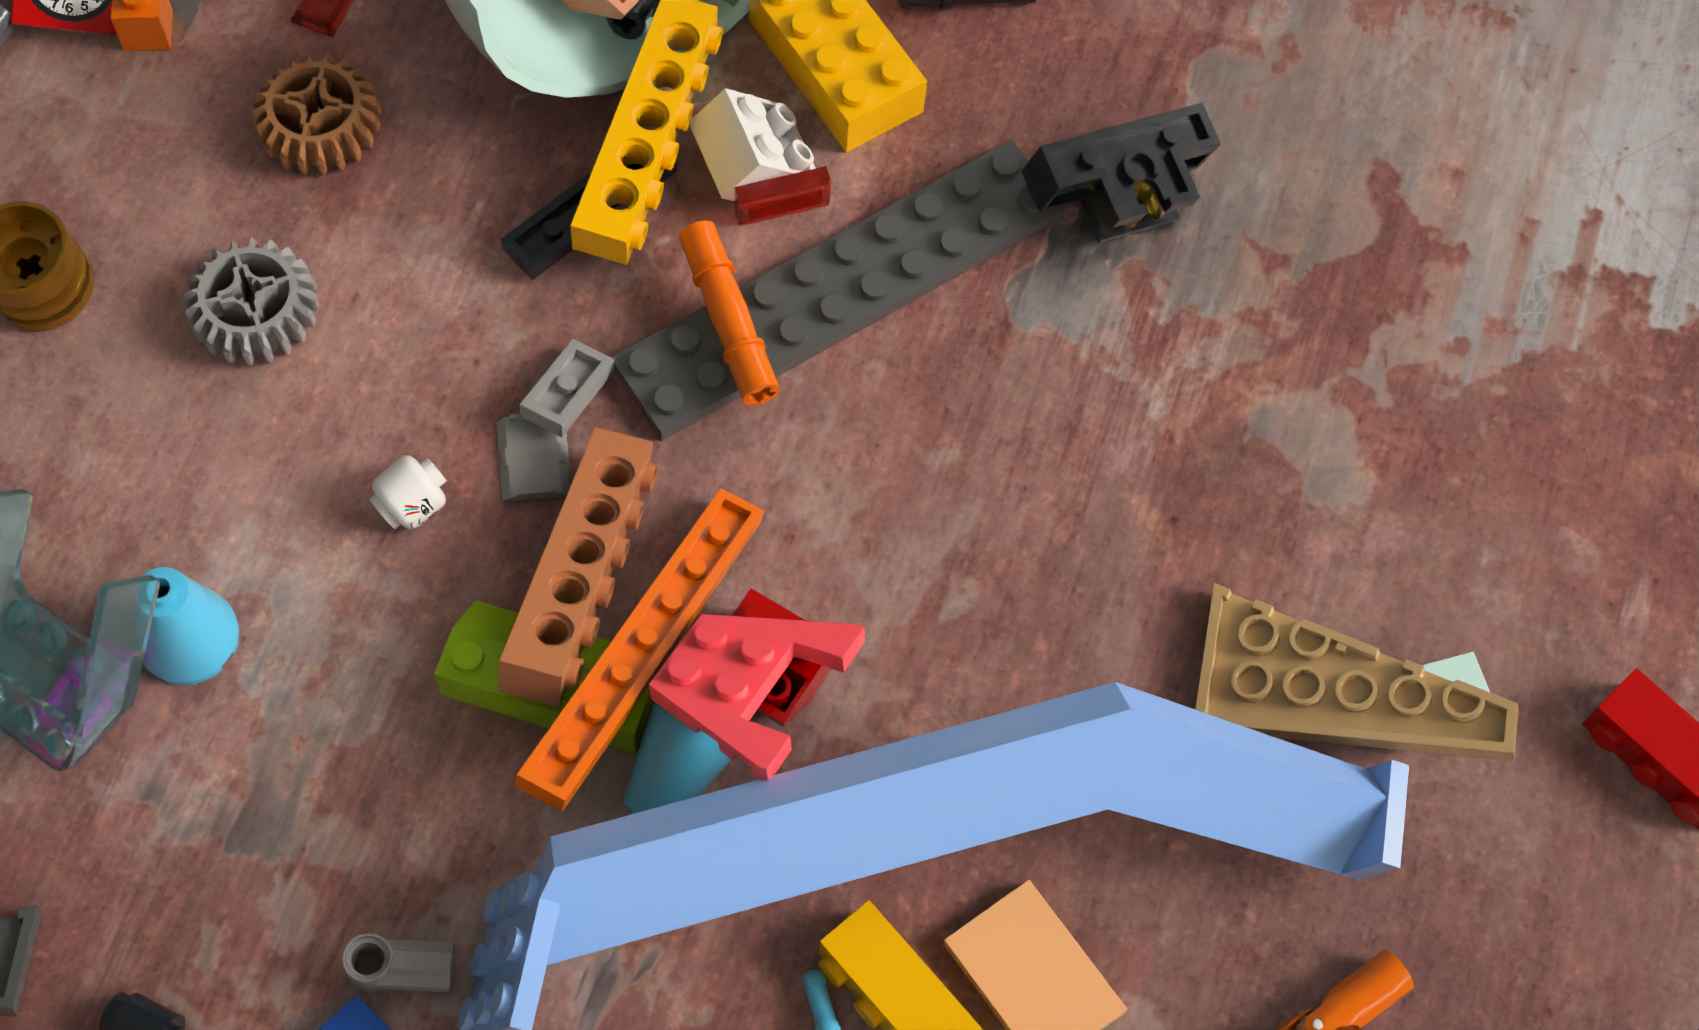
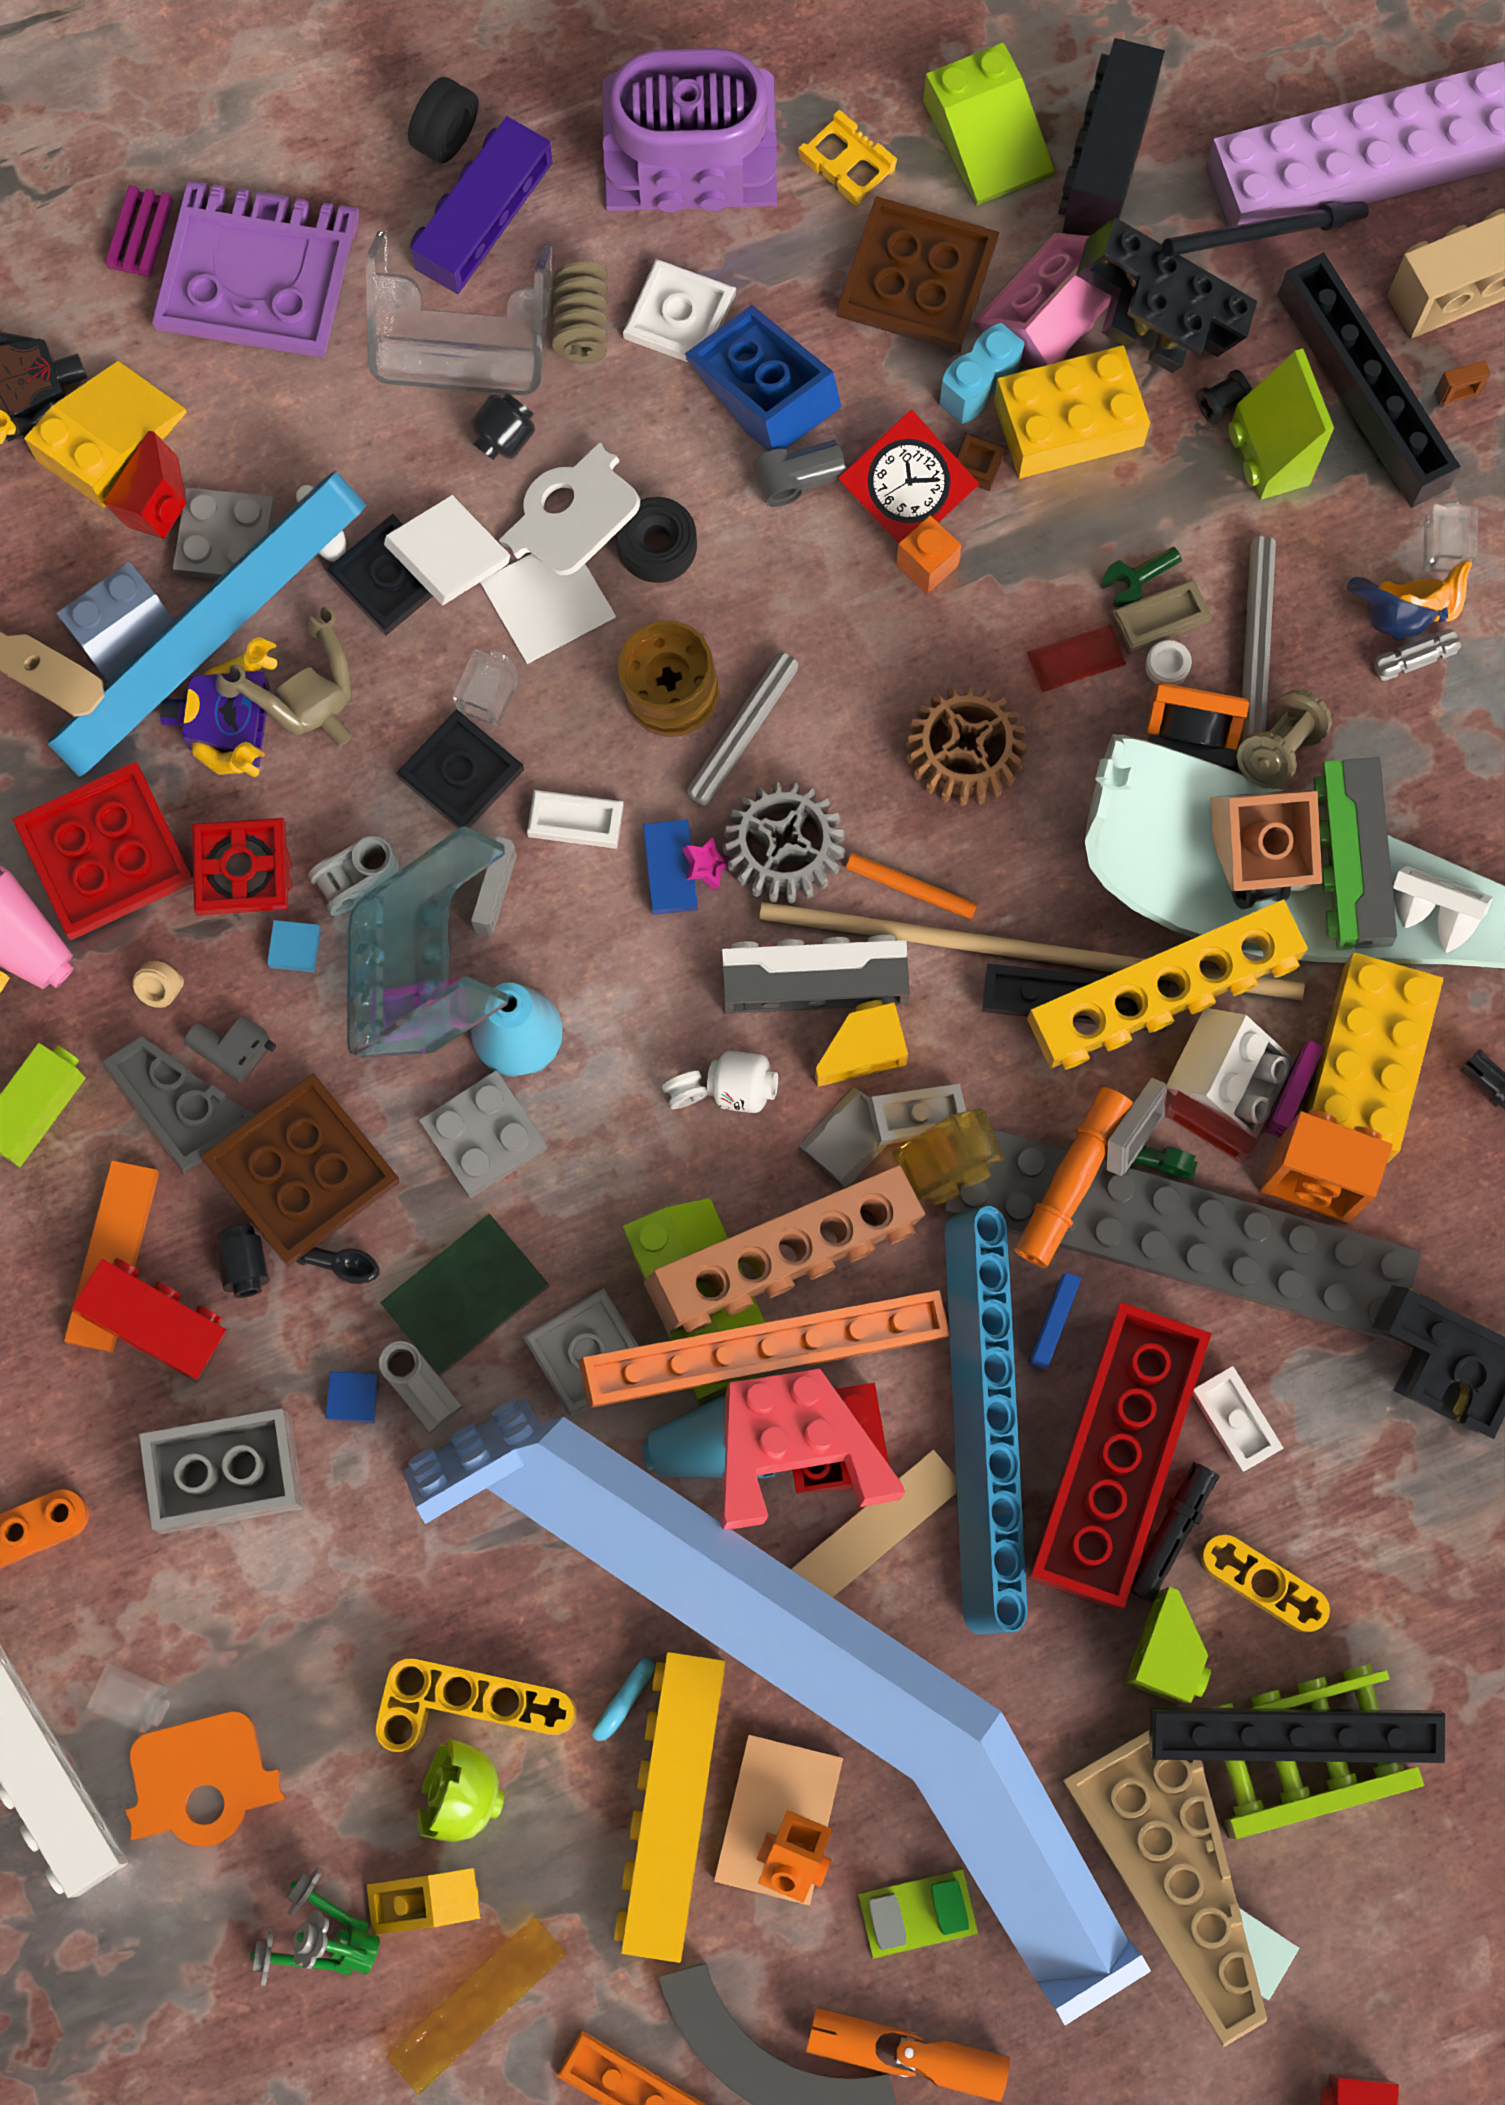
camera: 55 degrees right, 10 degrees up
none -> reddish brown plate [201,1073,400,1267]
none -> black piece [296,1247,380,1284]
none -> clear green tile [380,1213,549,1376]
none -> light grey plate [419,1070,548,1199]
none -> light grey tile [471,836,517,938]
none -> light grey plate [523,1288,639,1419]
none -> white tile [527,790,624,849]
none -> blue tile [643,819,698,915]
none -> white bush [662,1071,708,1109]
none -> dark pink piece [682,837,729,890]
none -> light grey axle [687,652,798,806]
none -> dark grey piece [722,935,910,1014]
none -> orange brick [756,1810,833,1903]
none -> tan piece [759,902,1305,1001]
none -> tan tile [791,1449,957,1598]
none -> yellow slope [815,1000,908,1087]
none -> orange bar [846,852,978,920]
none -> piece [858,1869,978,1959]
none -> clear yellow brick [892,1108,1005,1205]
none -> dark azure beam [944,1206,1028,1635]
none -> red brick [1027,1302,1212,1612]
none -> blue tile [1028,1272,1082,1372]
none -> light grey tile [1107,1078,1167,1176]
none -> lime slope [1124,1586,1211,1705]
none -> black pin [1130,1462,1220,1604]
none -> dark green bar [1133,1146,1198,1180]
none -> black tile [1149,1707,1445,1763]
none -> white plate [1192,1366,1283,1474]
none -> yellow beam [1200,1535,1330,1633]
none -> lime fence [1213,1664,1424,1839]
none -> orange brick [1260,1110,1393,1224]
none -> magenta tile [1265,1040,1325,1138]

